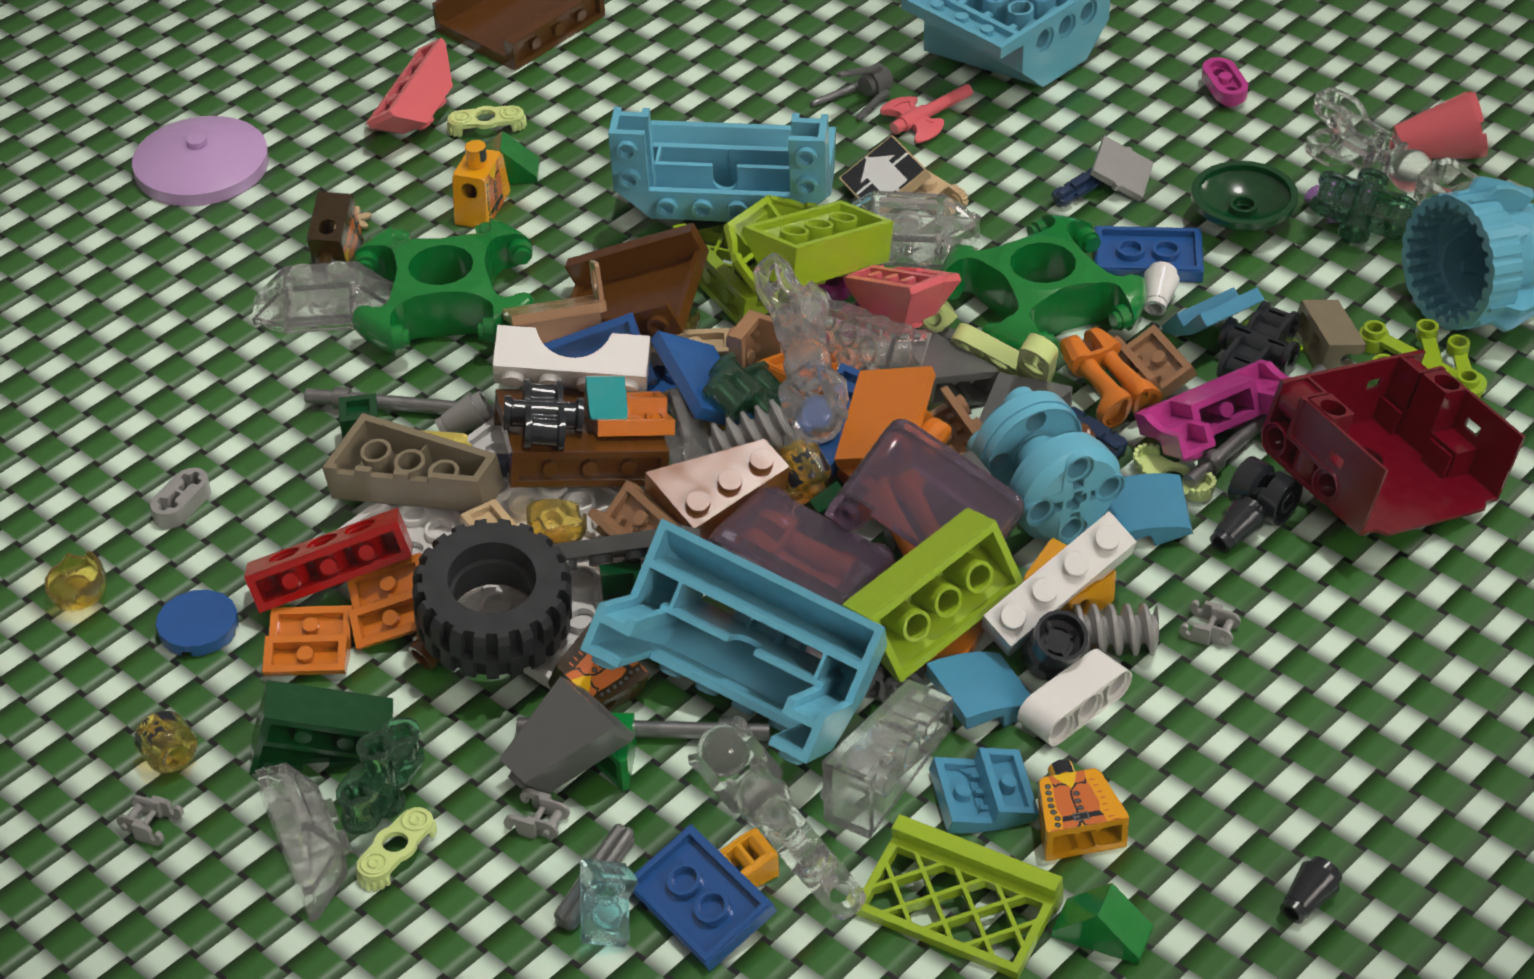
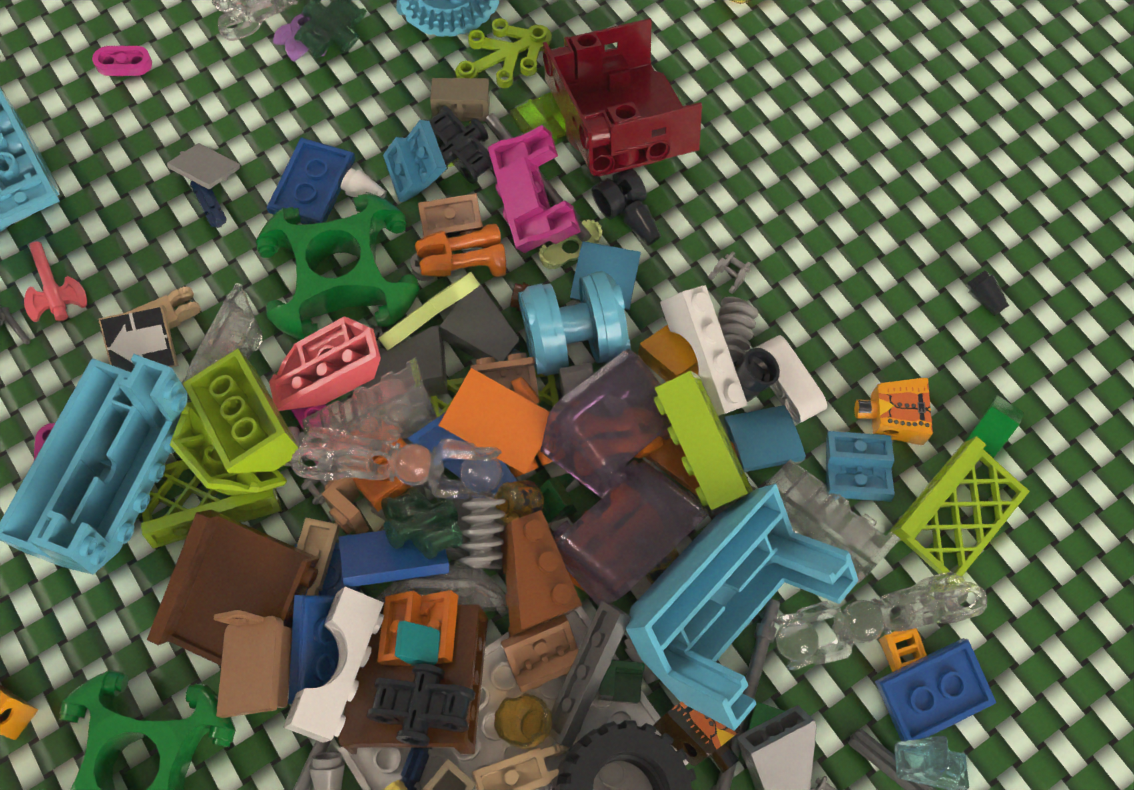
camera: 80 degrees left, 25 degrees up
dark blue axle [1071,407,1128,458] -> none
dark green dish [1191,161,1298,232] -> none

